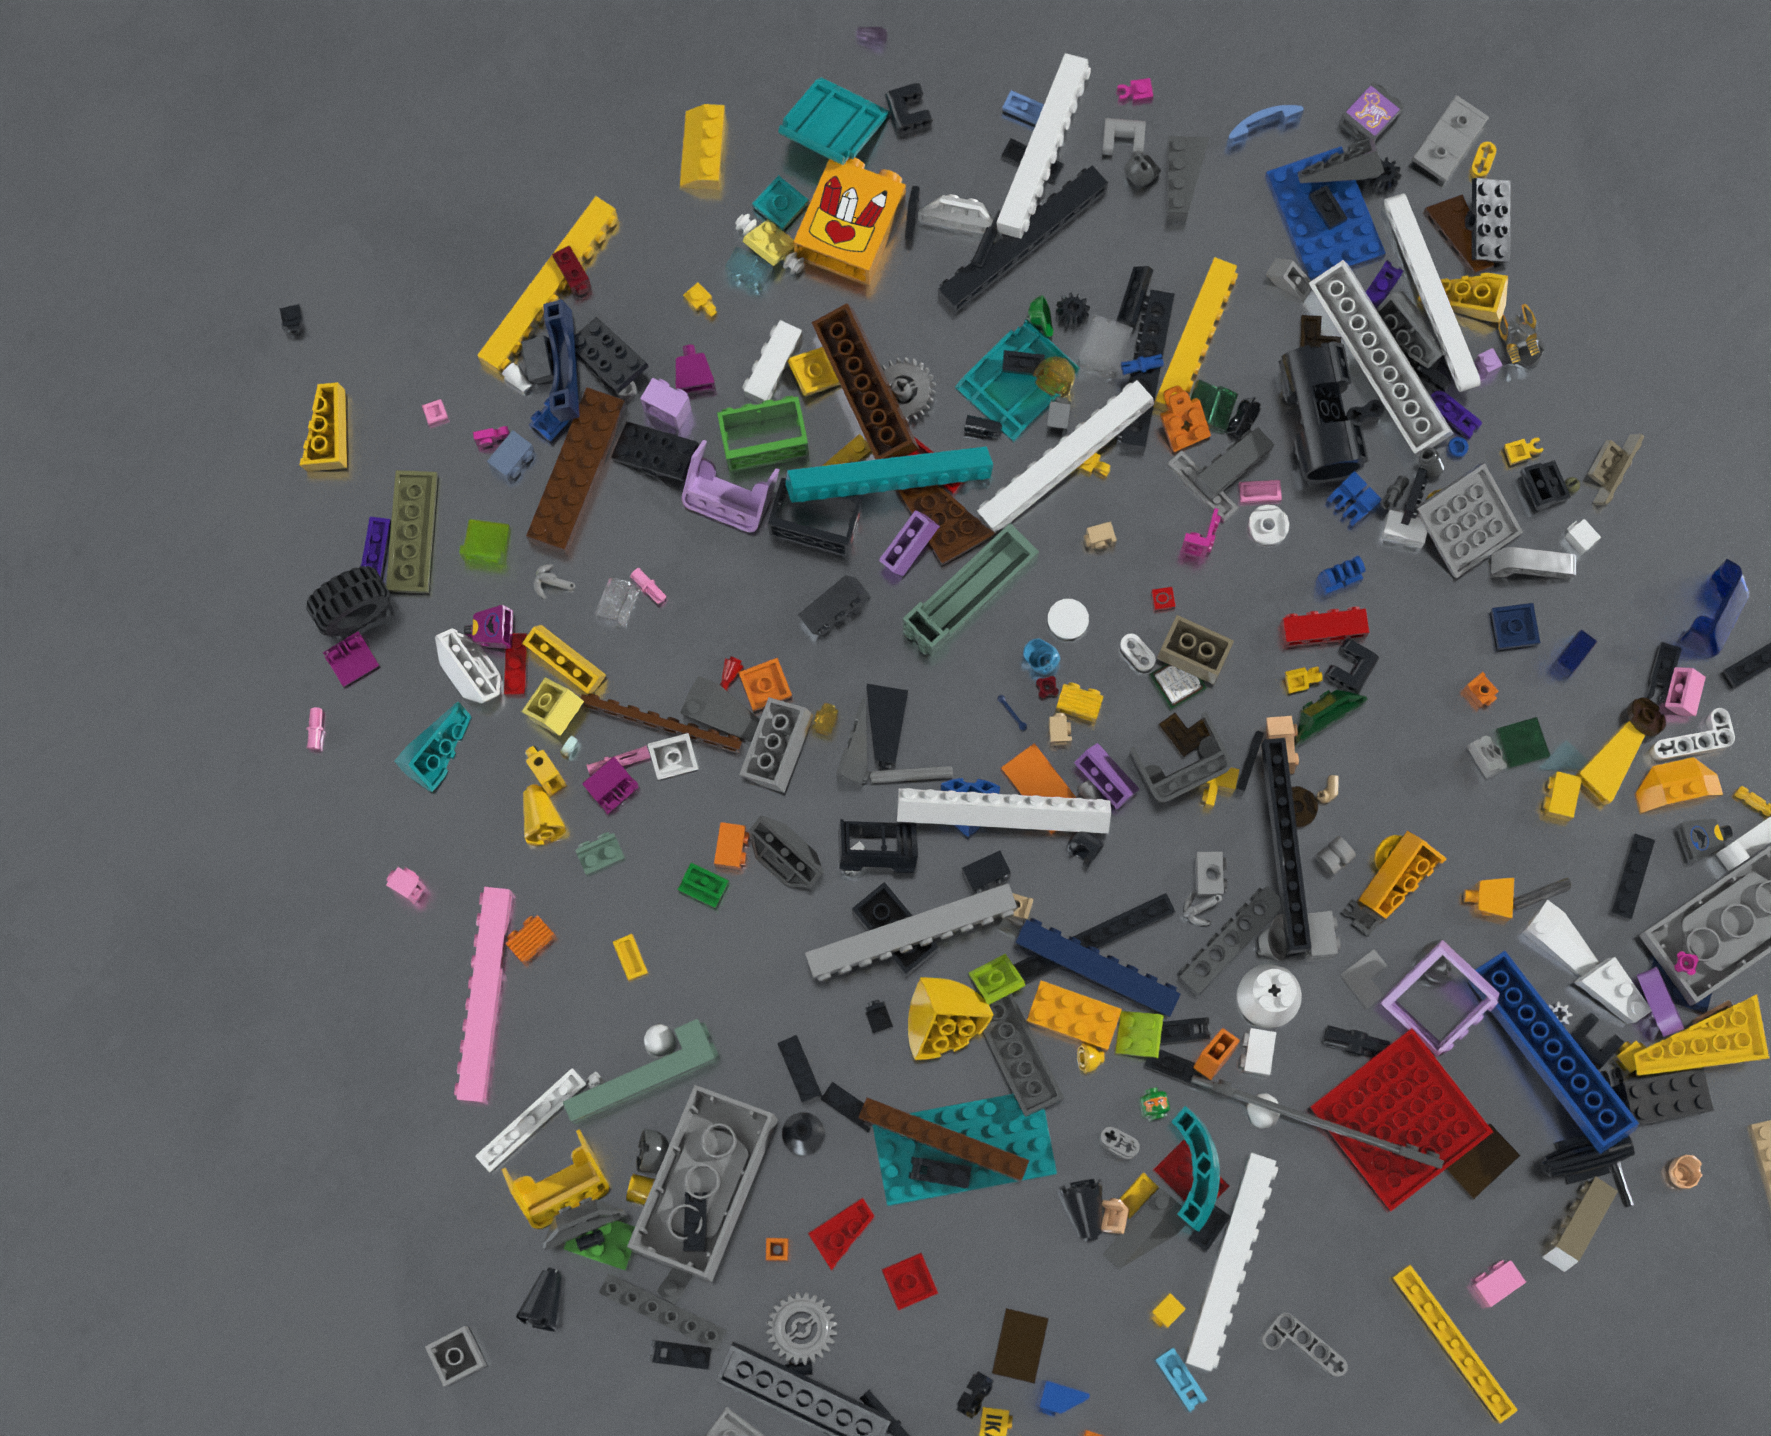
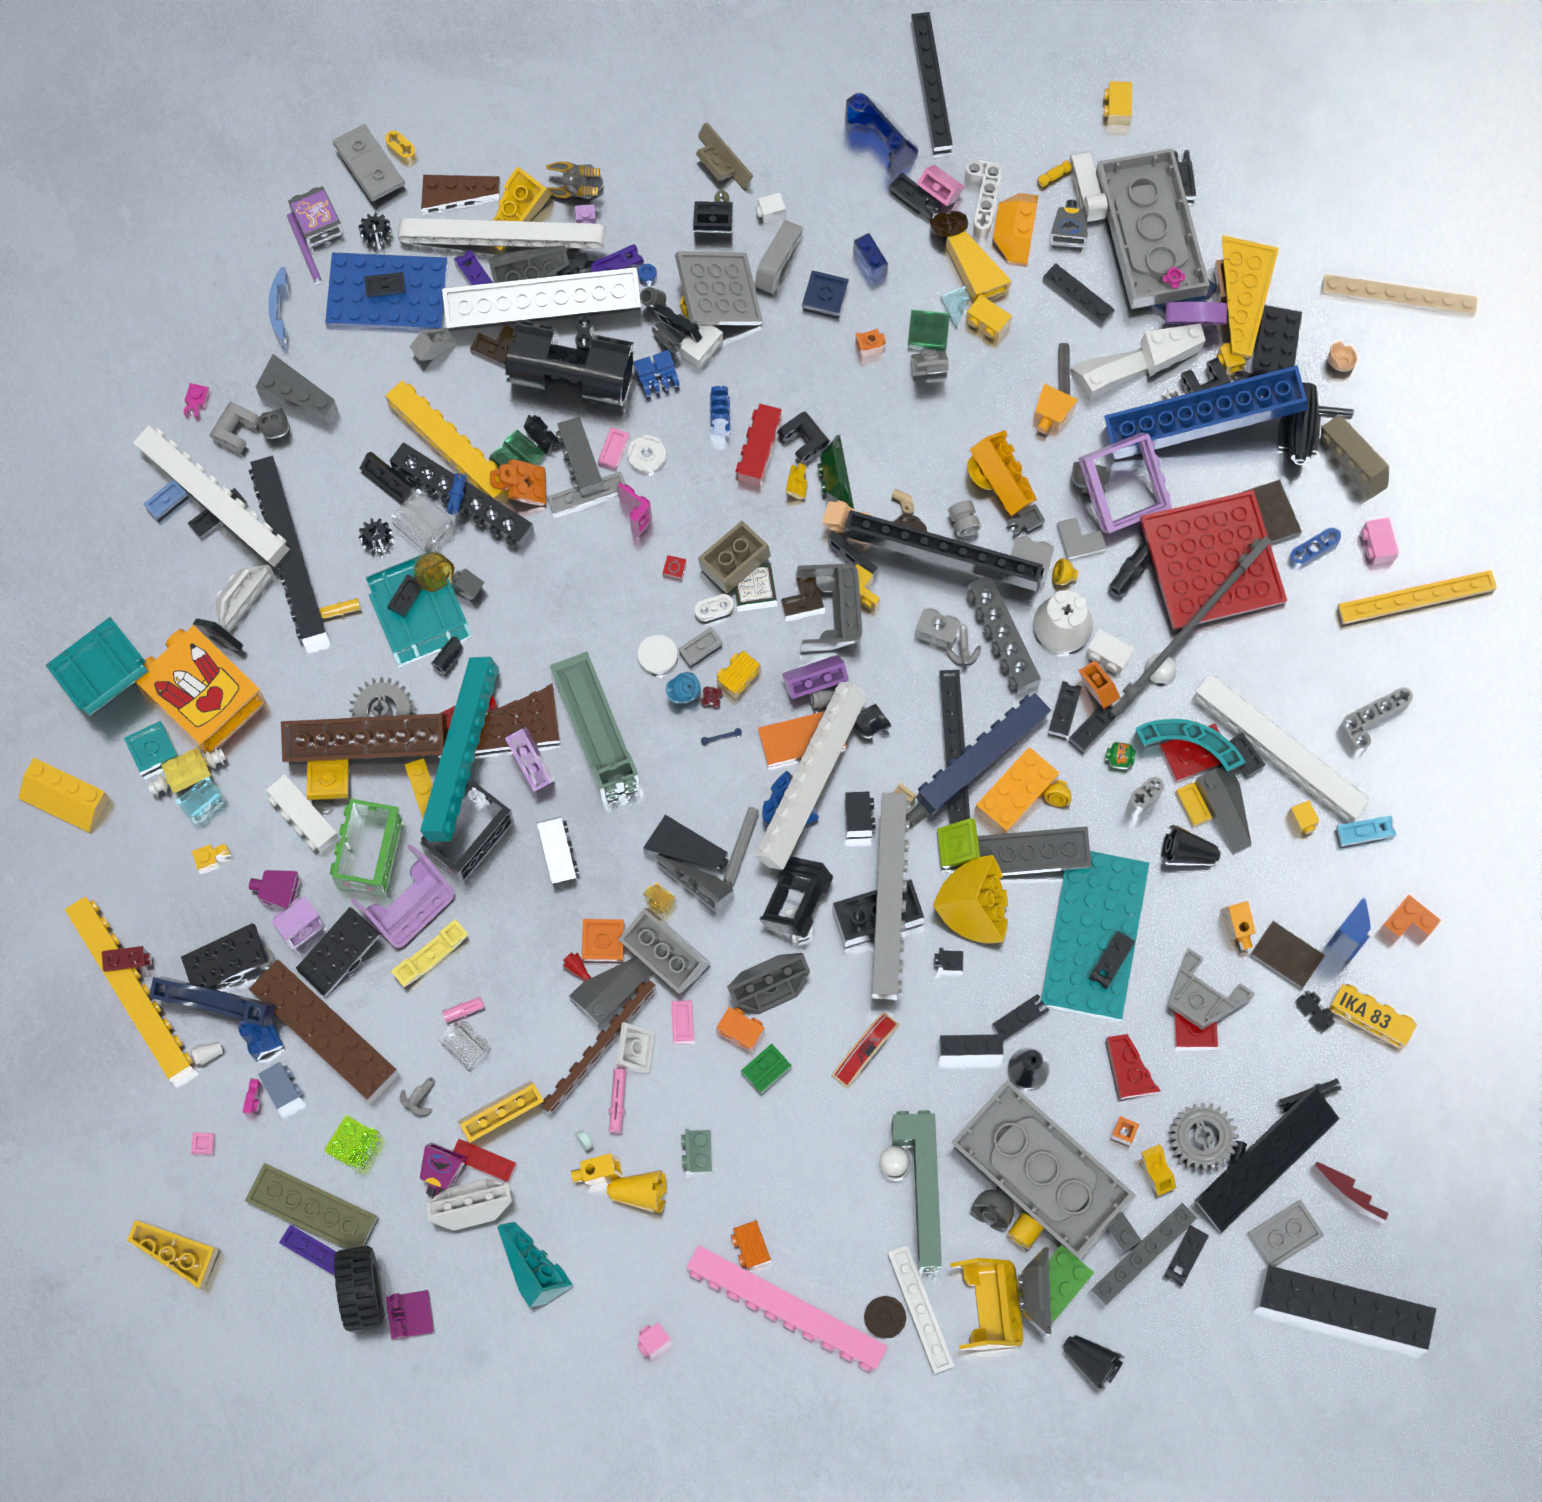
camera: 70 degrees left, 5 degrees down
black bracket [279,304,305,334] -> none
bright pink axle [306,707,323,750] -> none
light grey brick [425,1326,487,1387] -> none
black brick [521,335,554,384] -> none
light yellow brick [522,677,584,736] -> none
black pin [576,1229,605,1252] -> none
magenta hinge [582,756,639,814] -> none
white hinge [586,1072,604,1089] -> none
yellow tile [613,934,648,981] -> none
black hinge [683,1192,708,1252] -> none
clear purple cone [857,26,887,46] -> none
reddish brown brick [859,1098,1029,1182] -> none
black connector [885,83,933,133] -> none
black axle [971,210,1001,268] -> none
white brick [977,380,1154,534] -> none
green piece [1028,295,1054,337] -> none
tan brick [1049,713,1072,746] -> none
yellow plate [1077,453,1111,477] -> none
tan brick [1083,521,1117,550] -> none
light nougat bracket [1101,1198,1129,1234] -> none
lime plate [1115,1011,1164,1058] -> none
light grey piece [1257,914,1287,961] -> none
dark grey wedge [1297,136,1384,183] -> none
plate [1465,178,1510,263] -> none
yellow plate [1503,438,1544,465] -> none
none -> medium lavender bar [287,213,321,281]
none -> yellow axle [320,598,361,619]
none -> light yellow slope [391,919,468,987]
none -> bright pink tile [671,1000,694,1043]
none -> light grey plate [678,627,723,666]
none -> slope [831,1012,900,1089]
none -> dark brown tile [864,1296,907,1339]
none -> yellow brick [1052,558,1078,585]
none -> yellow brick [1140,1144,1177,1196]
none -> light grey wing [1168,948,1255,1030]
none -> light orange torso [1221,901,1256,951]
none -> blue beam [1289,528,1341,567]

